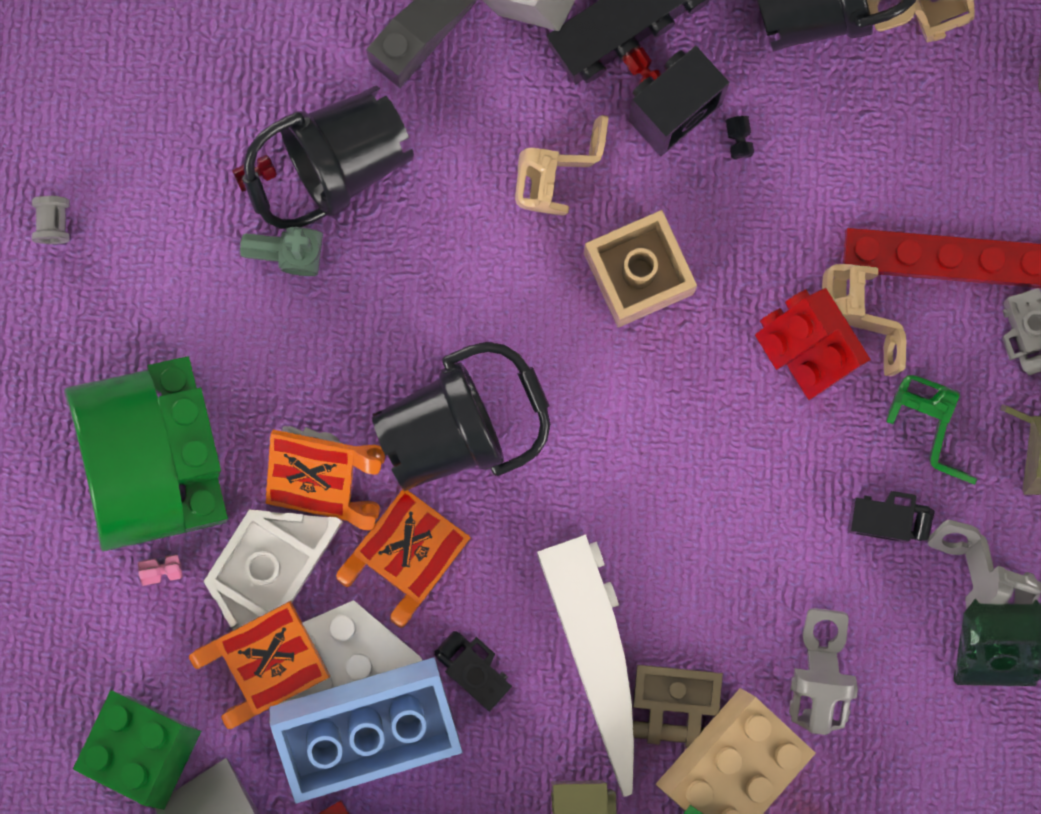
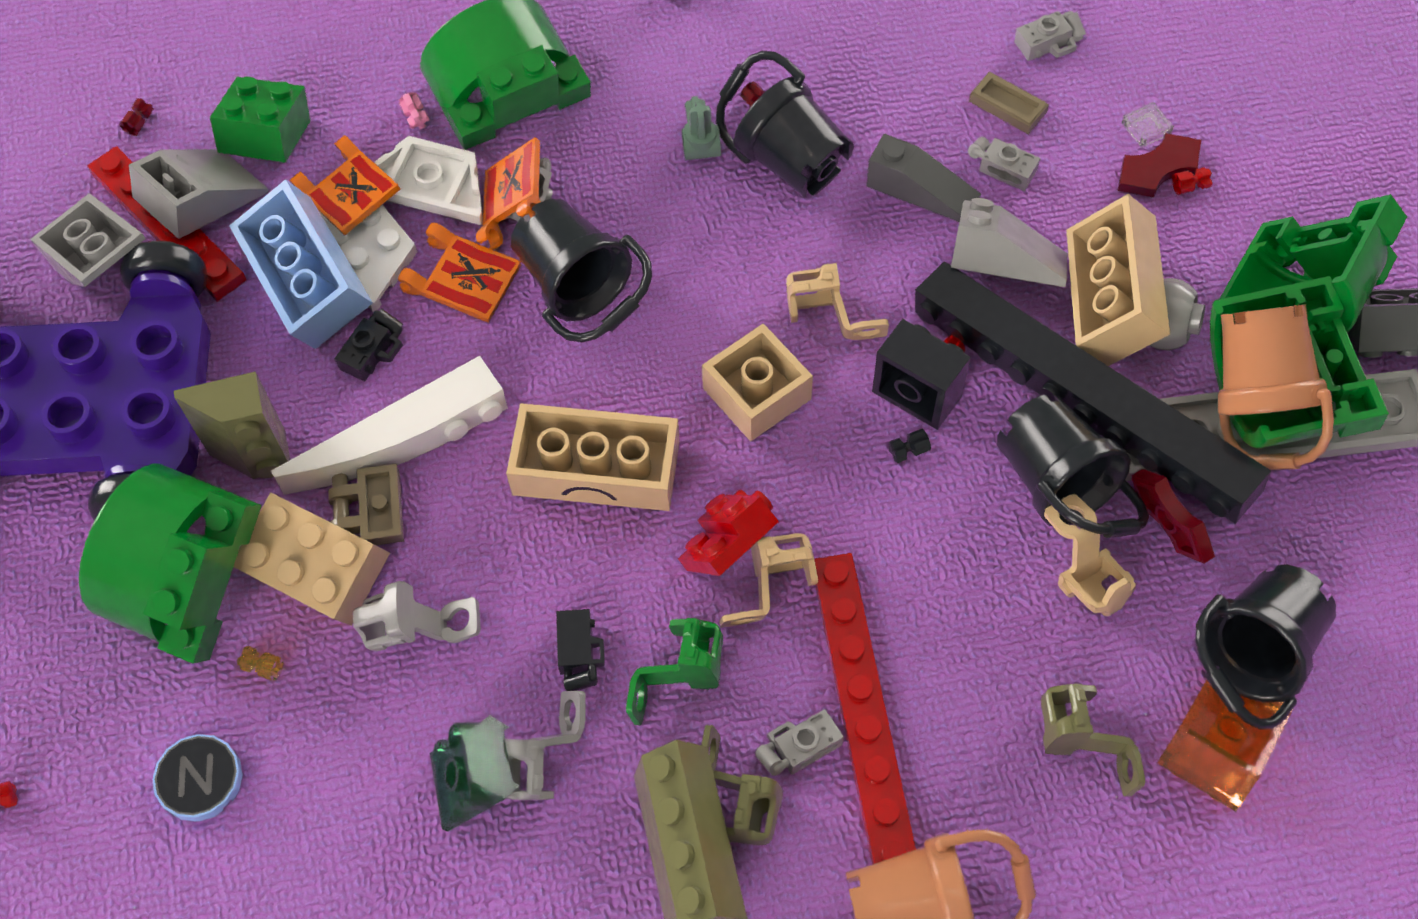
camera: 80 degrees right, 20 degrees down
none -> tan brick [506,403,680,511]

